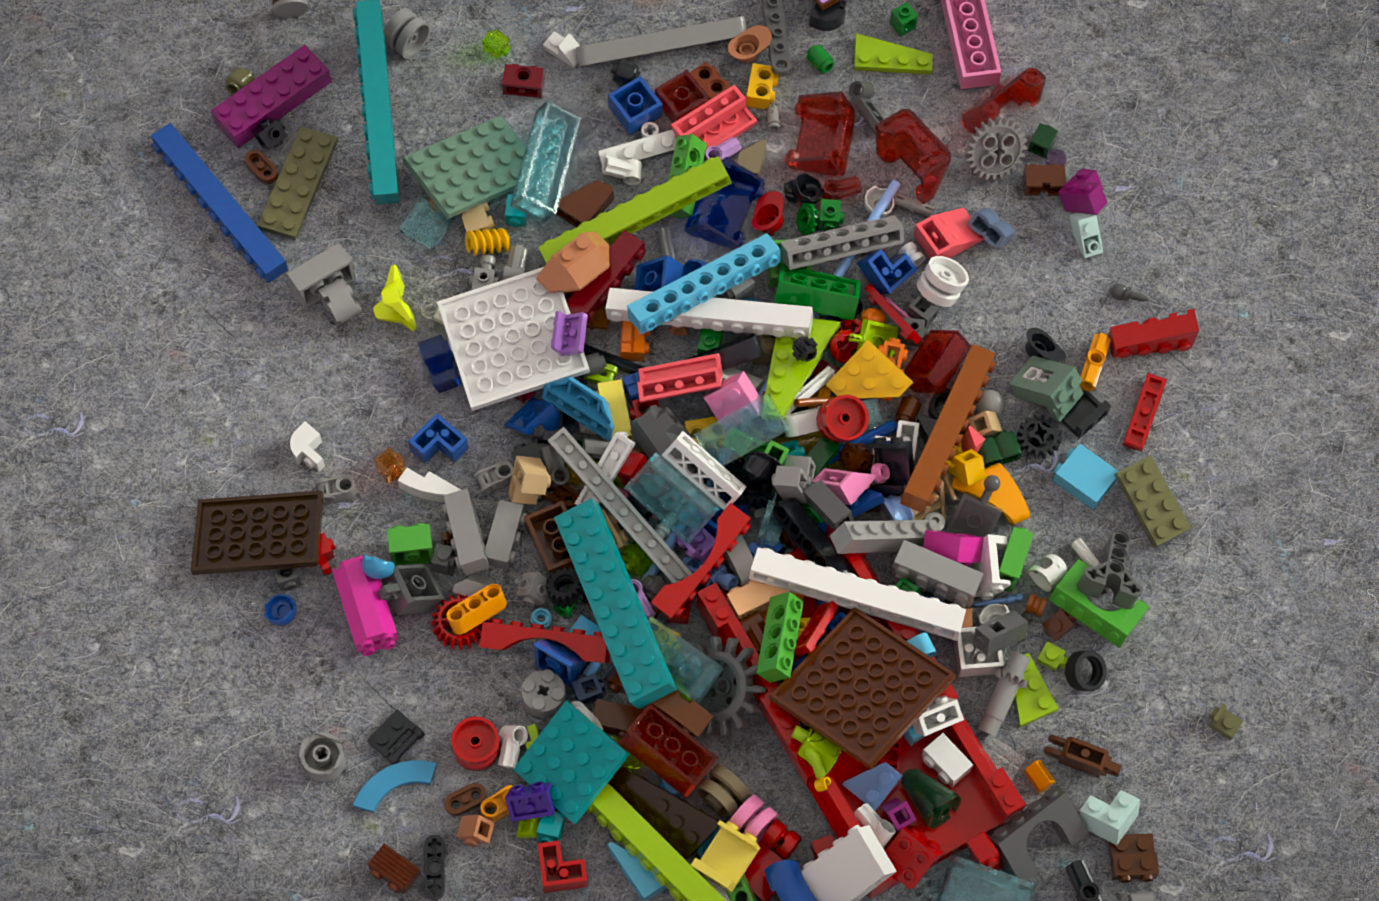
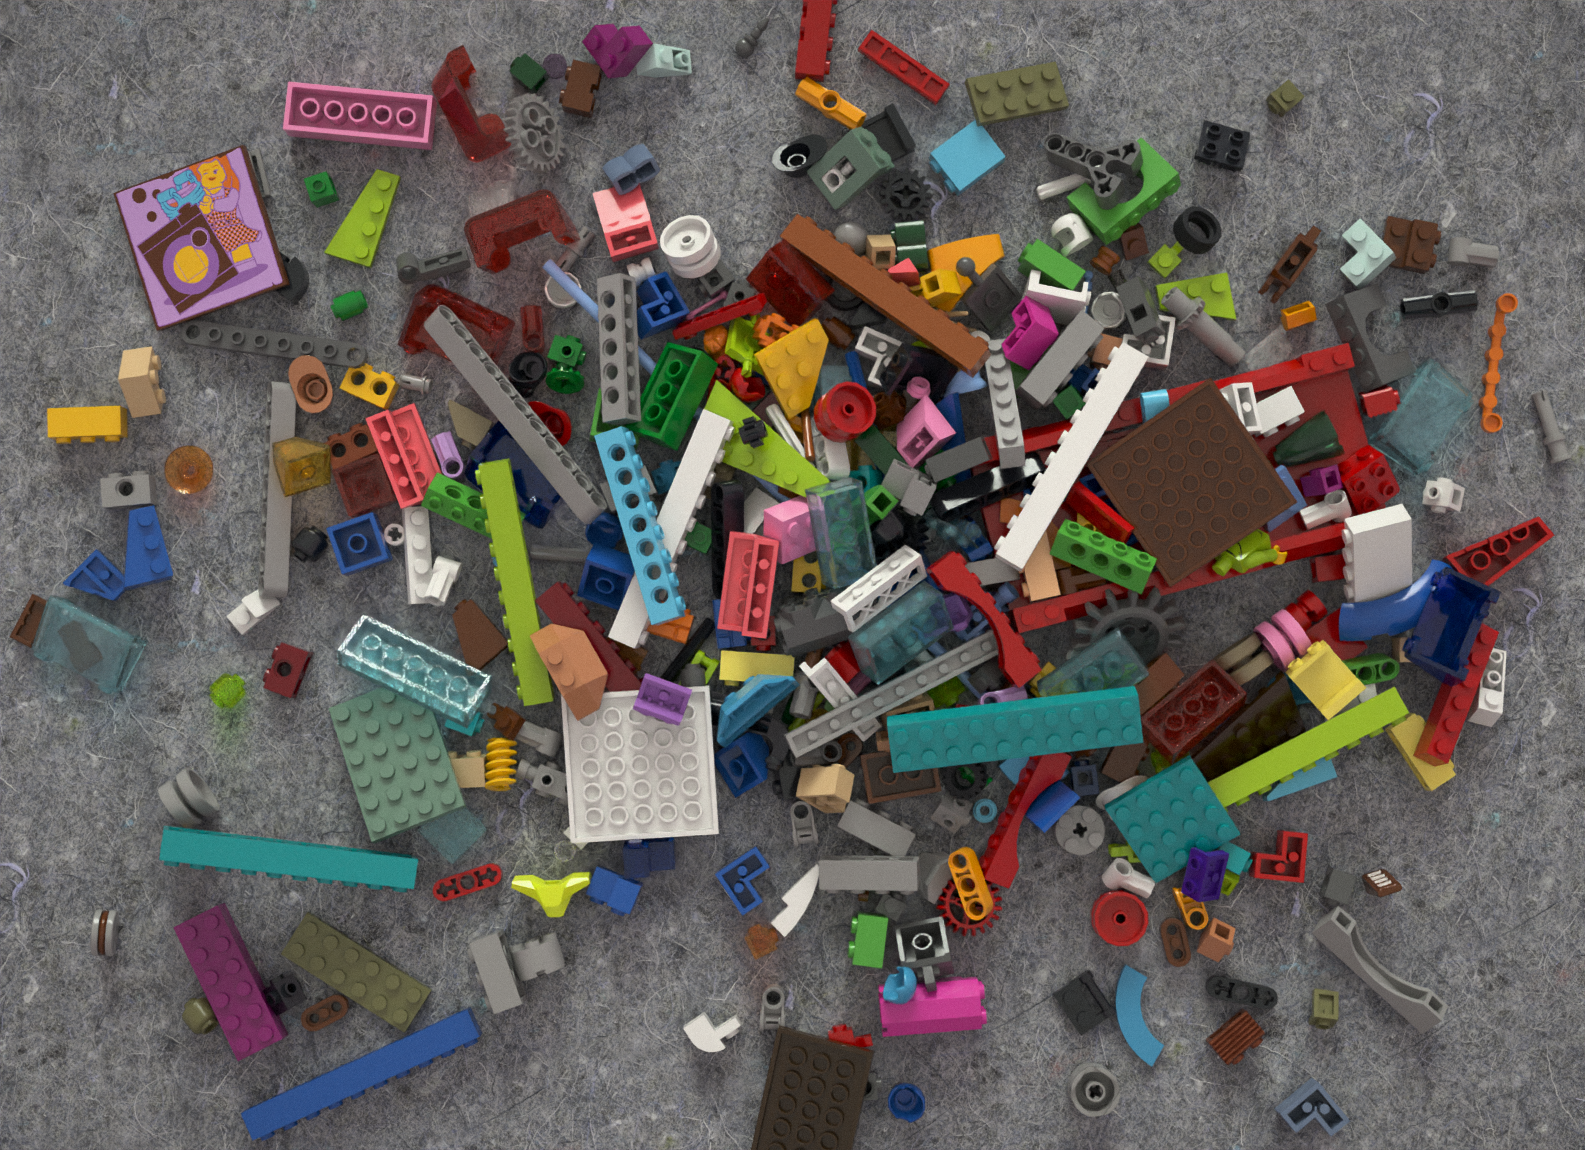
camera: 75 degrees left, 20 degrees up
none -> clear yellow slope [272,436,331,497]
none -> light grey beam [424,305,608,524]
none -> red beam [433,863,503,901]
none -> reddish brown plate [487,703,526,740]
none -> blue brick [586,865,644,916]
none -> black hinge [1194,120,1250,173]

